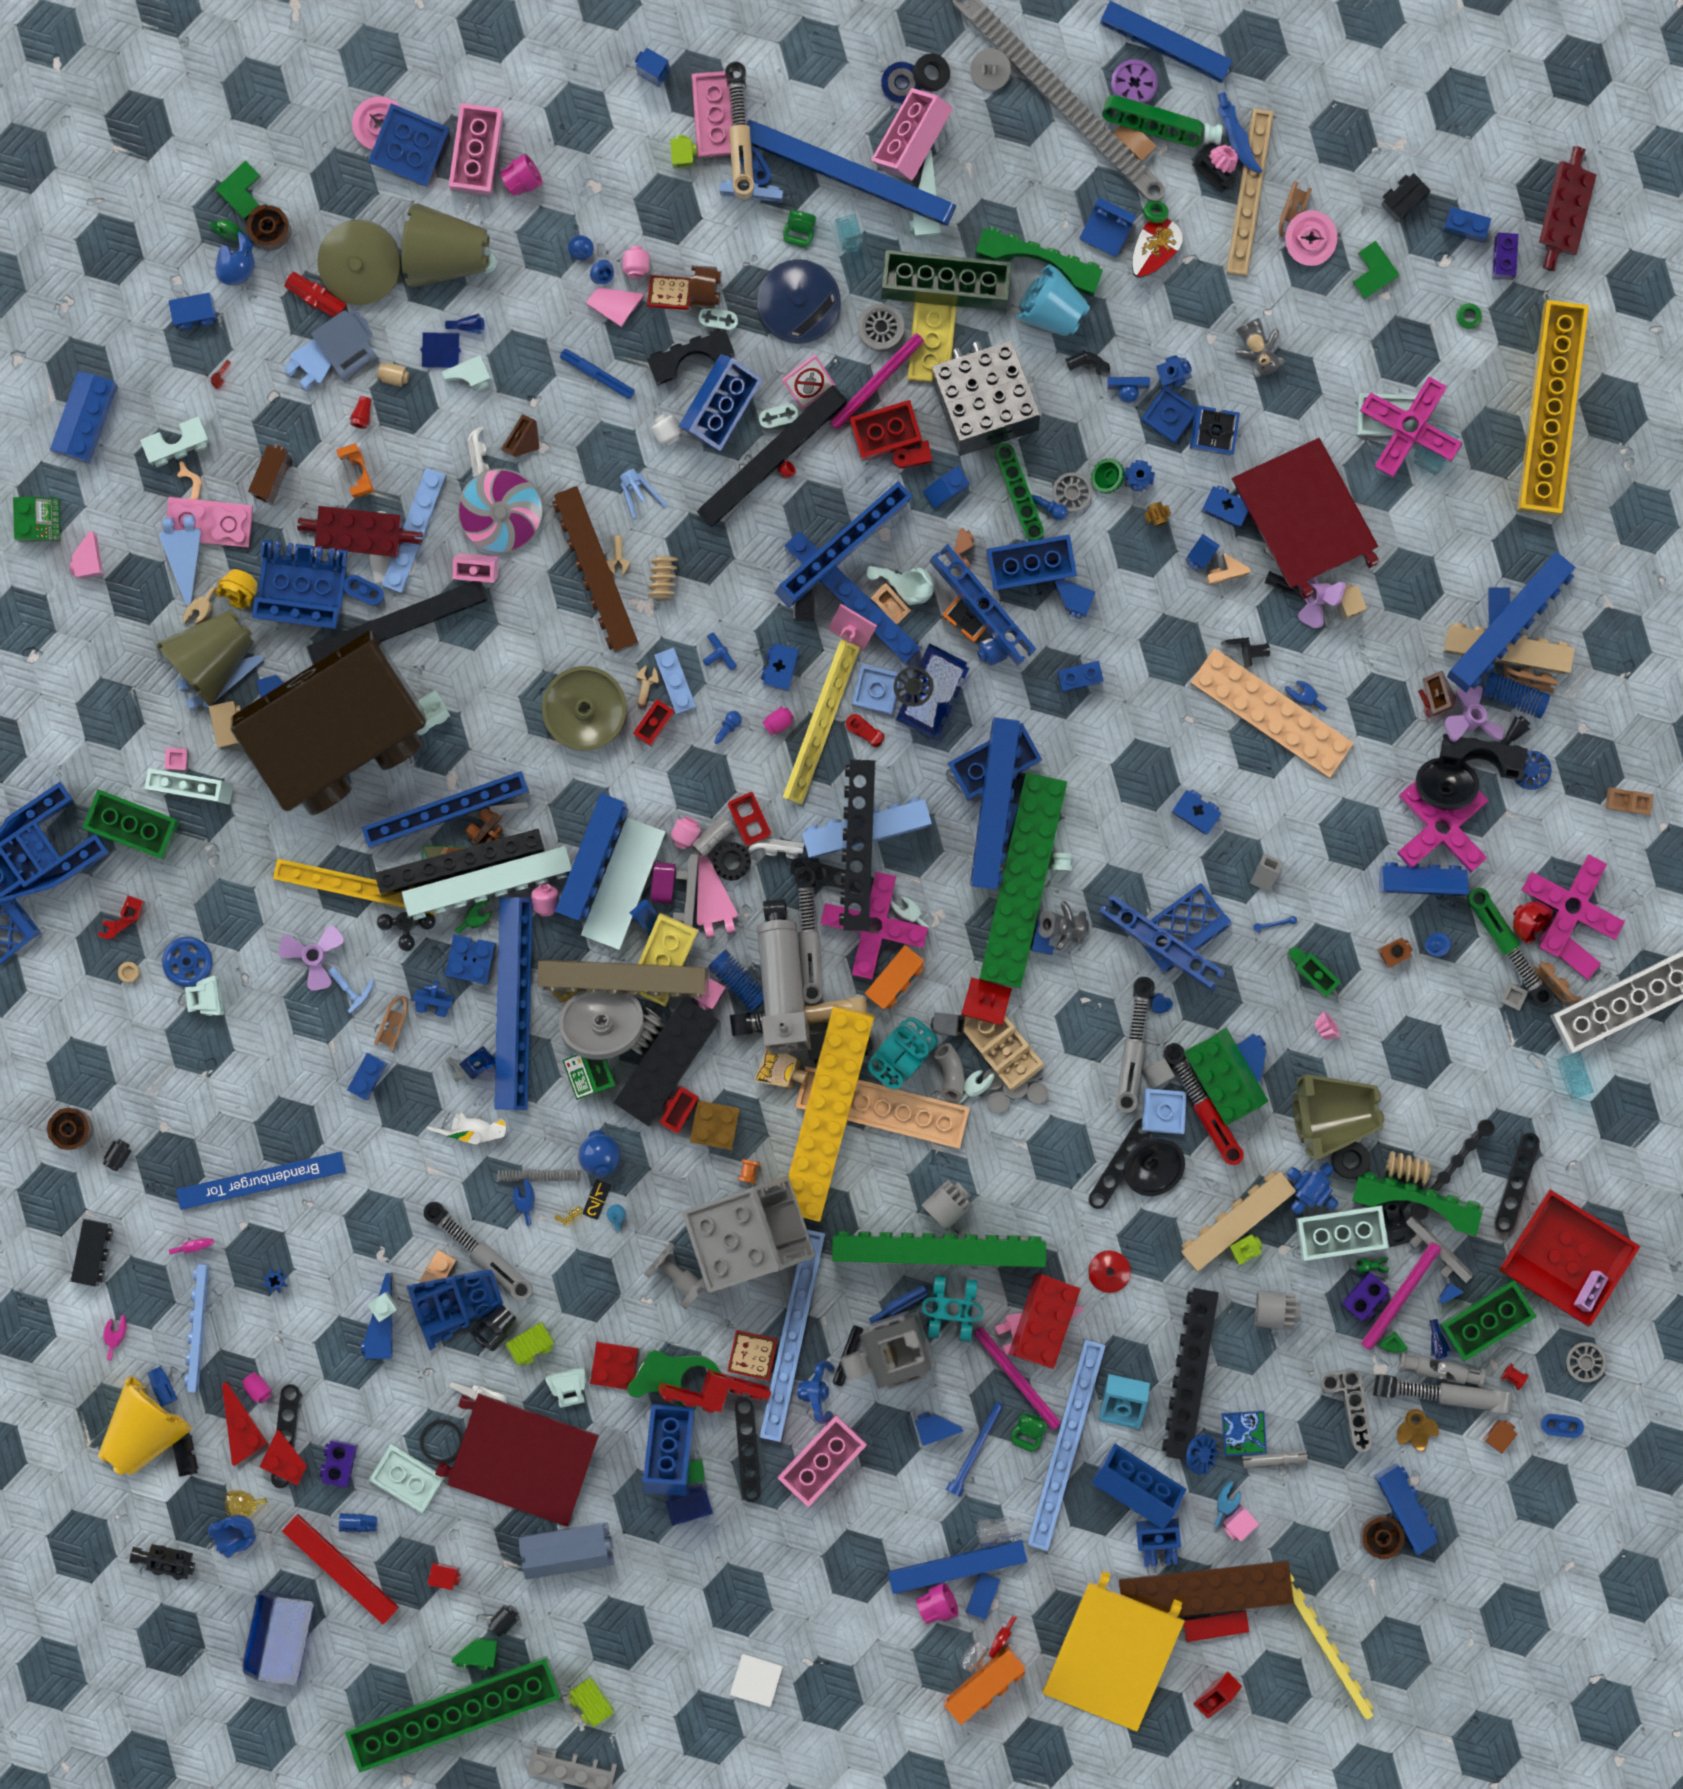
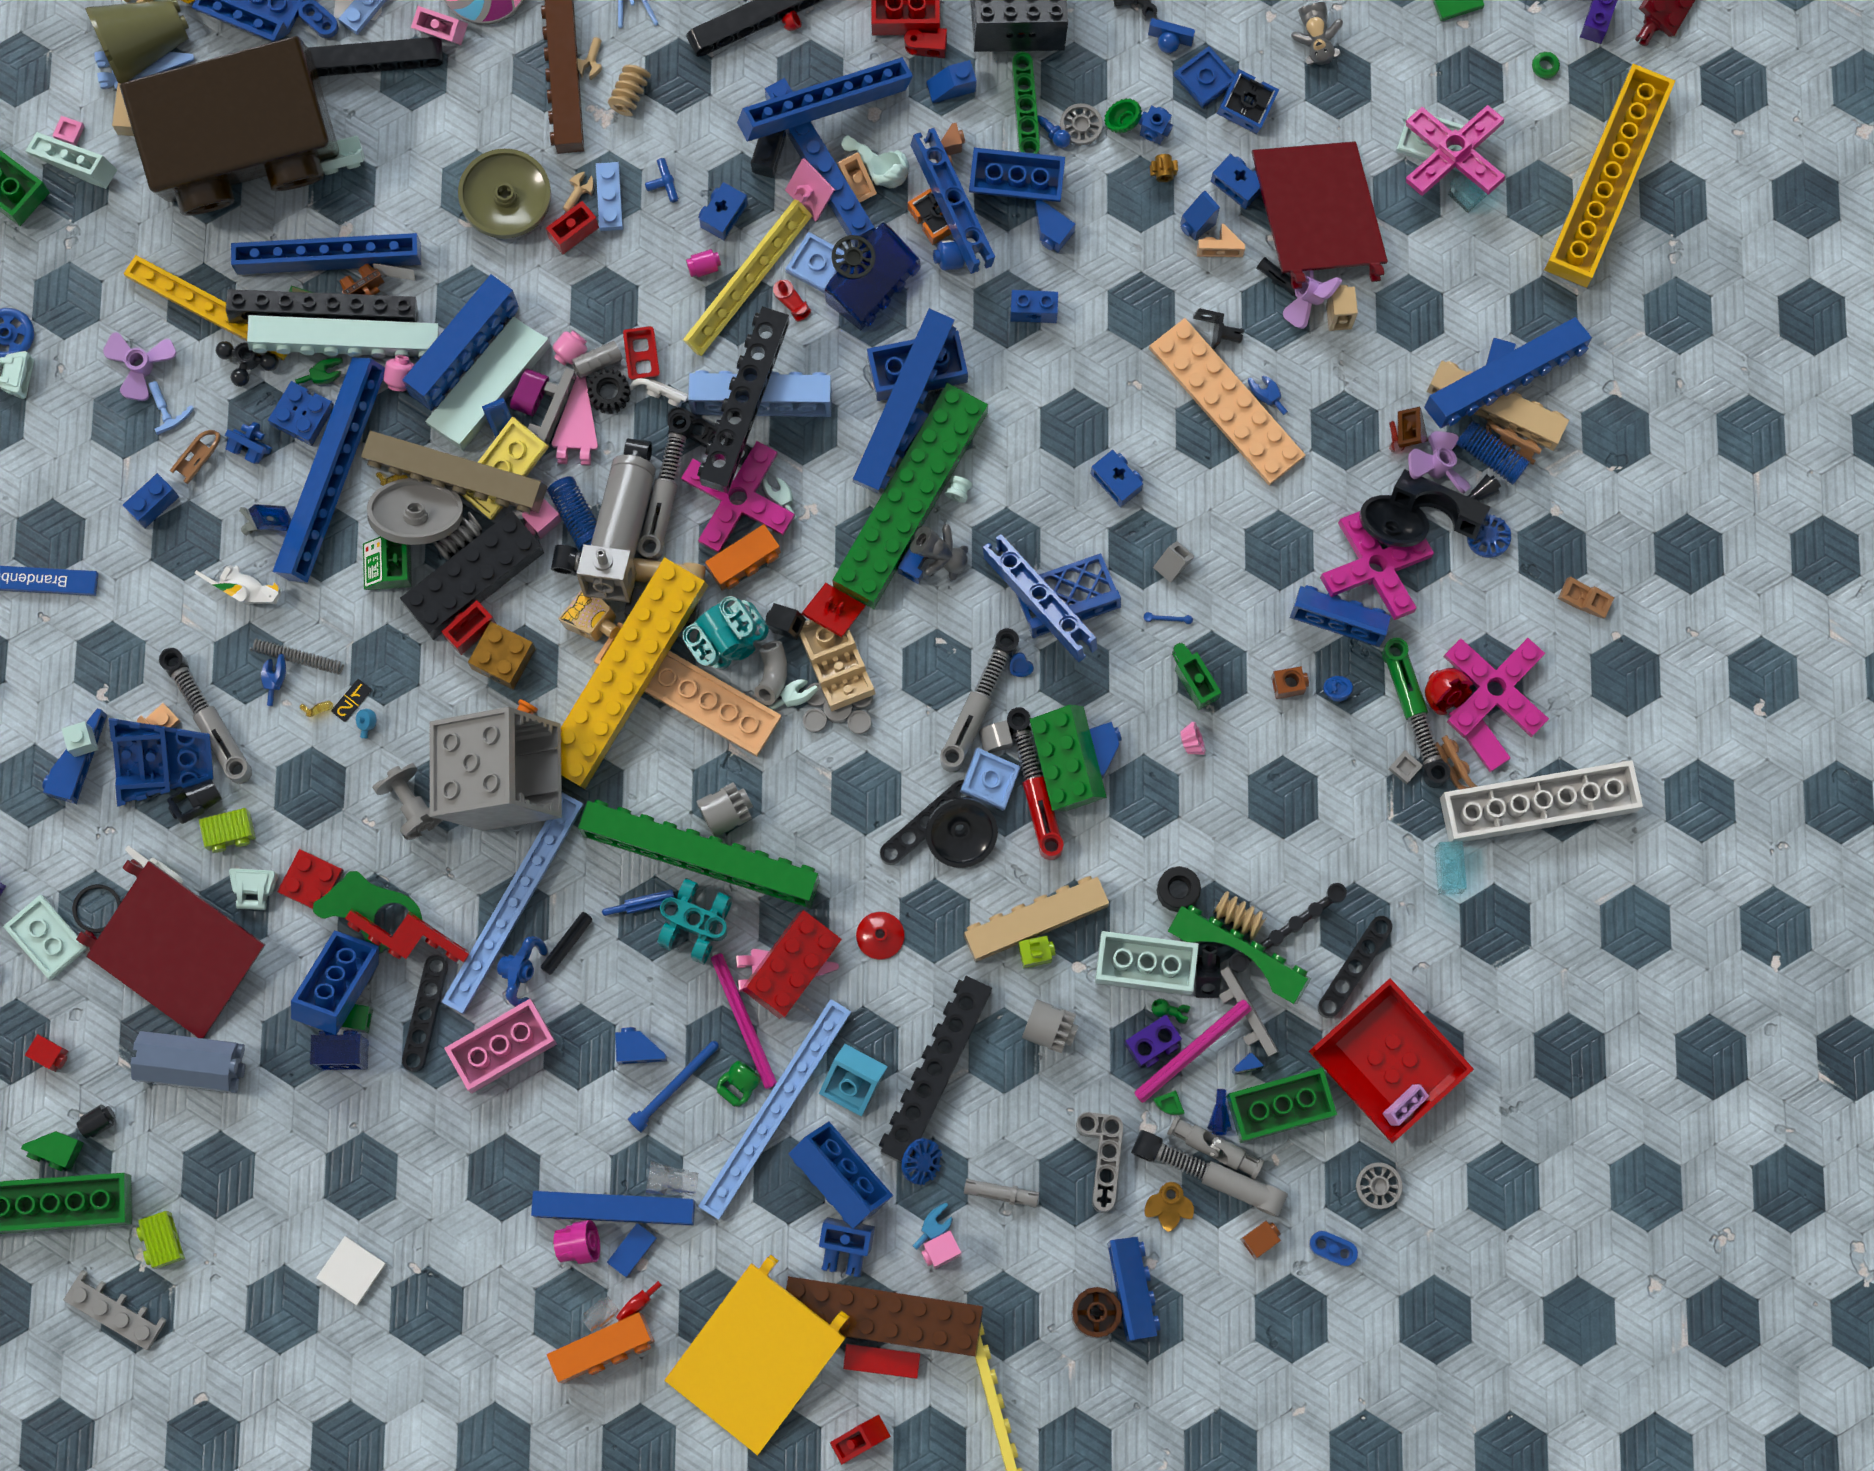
camera: 10 degrees right, 10 degrees down
blue brick [578,1130,621,1177] -> none
blue bar [714,711,742,744] -> none
piece [727,1330,777,1381] -> none
piece [841,1311,937,1390] -> none
blue brick [1156,355,1192,387] -> none
tile [1221,1411,1267,1456] -> none
blue piece [1286,1162,1339,1215] -> none
olive cone [1293,1074,1384,1160] -> none
red bush [1500,1363,1529,1390] -> none

